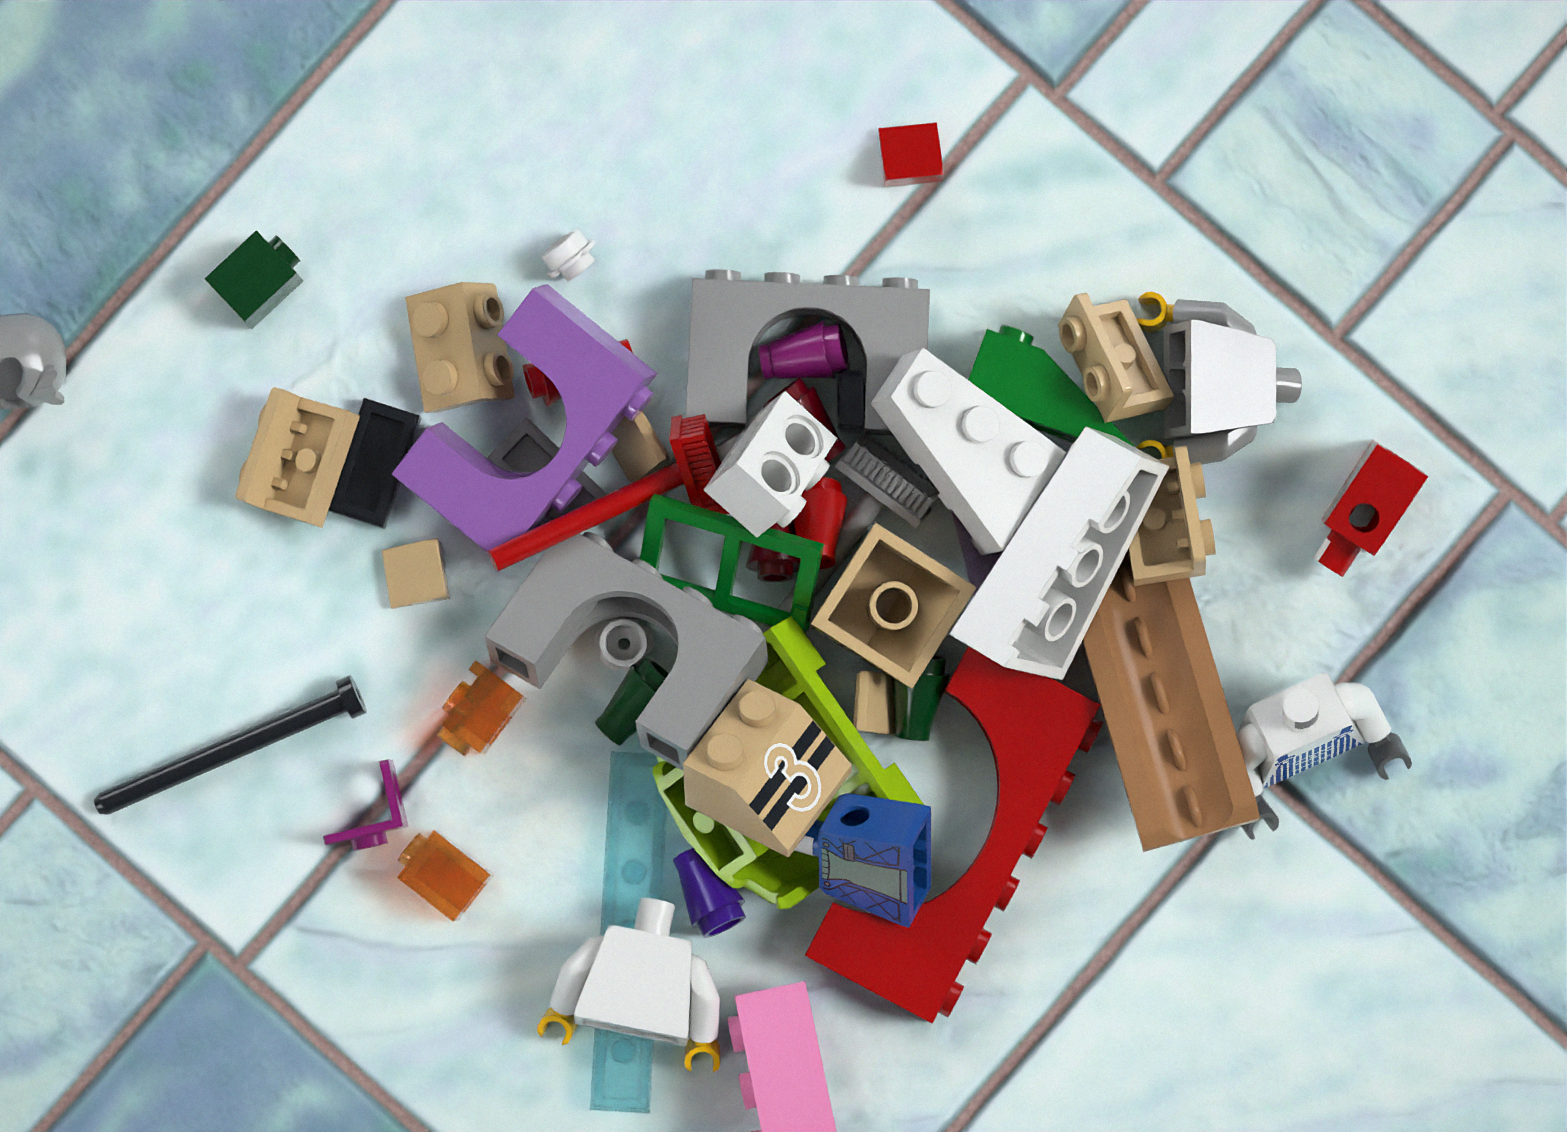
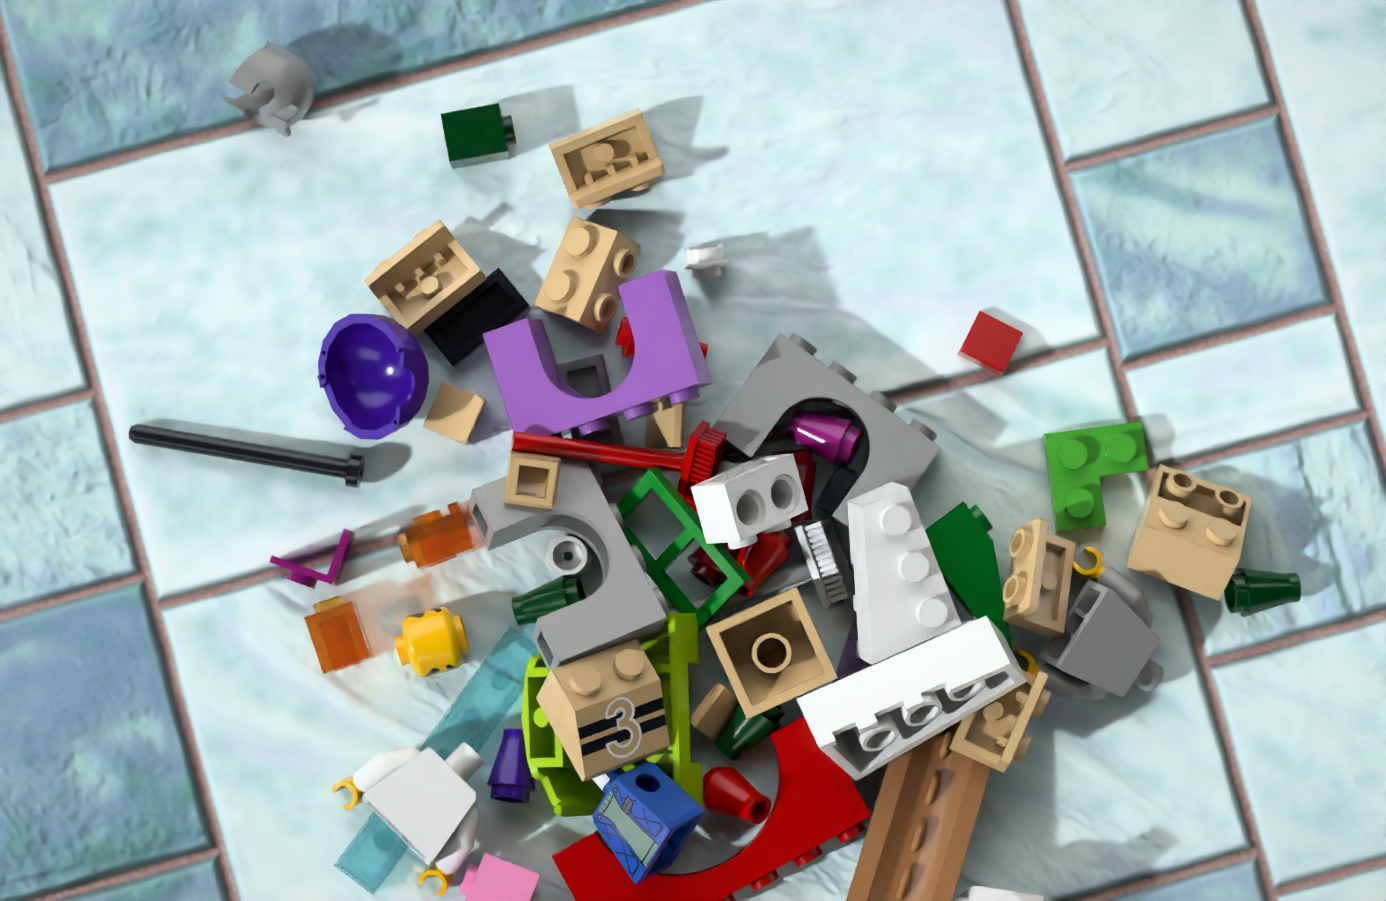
camera: 30 degrees right, 0 degrees up
red torso [1313,439,1429,577] -> none
none -> dark purple cylinder [317,314,429,440]
none -> yellow head [394,607,470,677]
none -> tan slope [504,450,561,510]
none -> tan bracket [548,108,666,210]
none -> red cone [703,767,771,824]
none -> bright green plate [1042,421,1148,532]
none -> tan slope [1126,464,1252,601]
none -> dark green cone [1224,568,1301,617]

